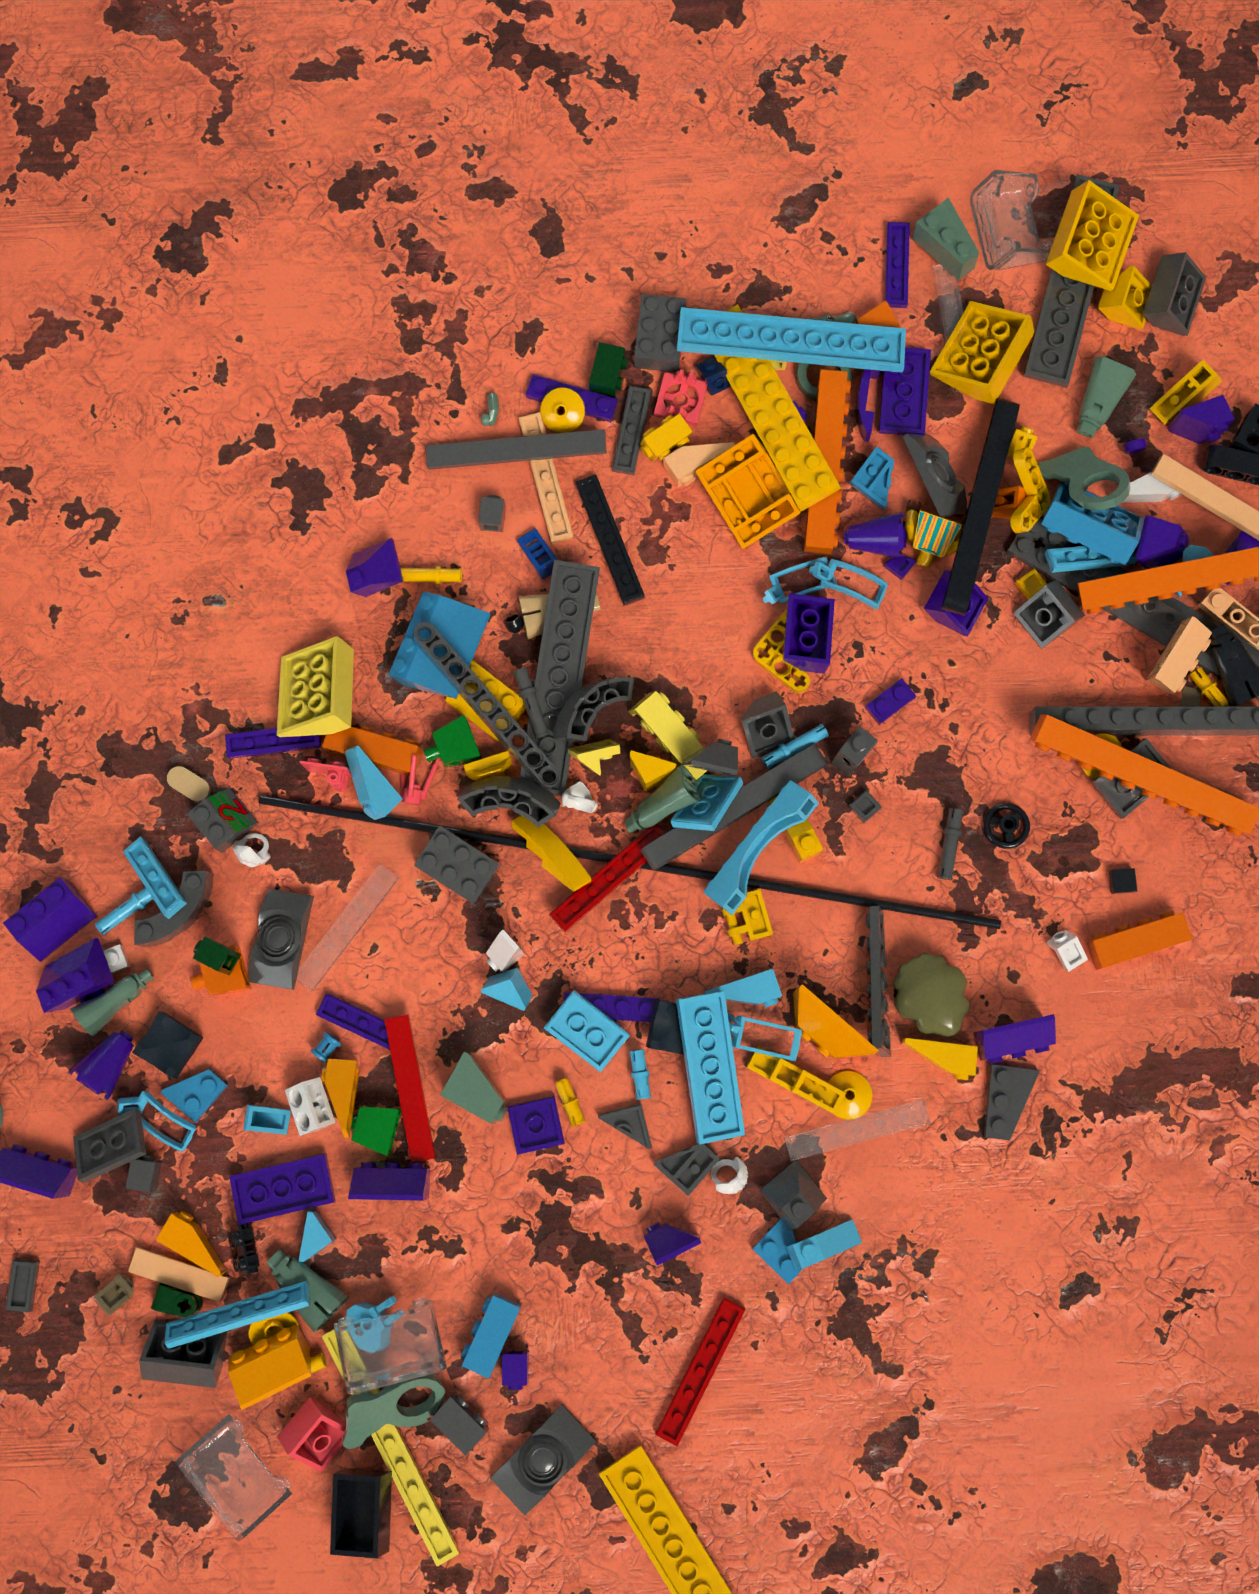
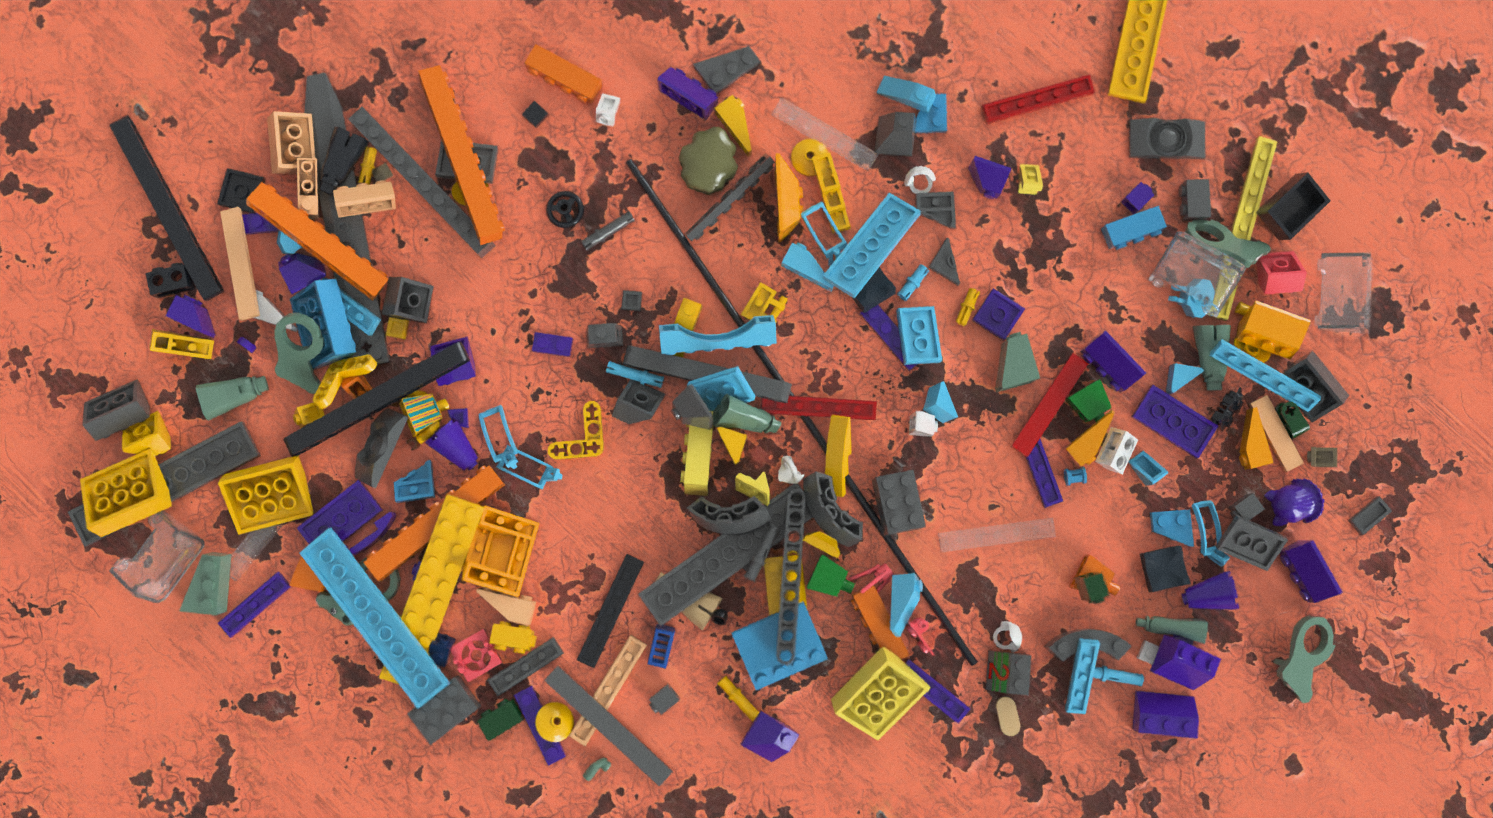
camera: 140 degrees left, 5 degrees up
dark grey slope [249,889,314,990] -> none
dark purple slope [783,593,835,674] -> none
none -> light yellow slope [1018,164,1043,194]
none -> dark purple hair [1264,478,1325,526]

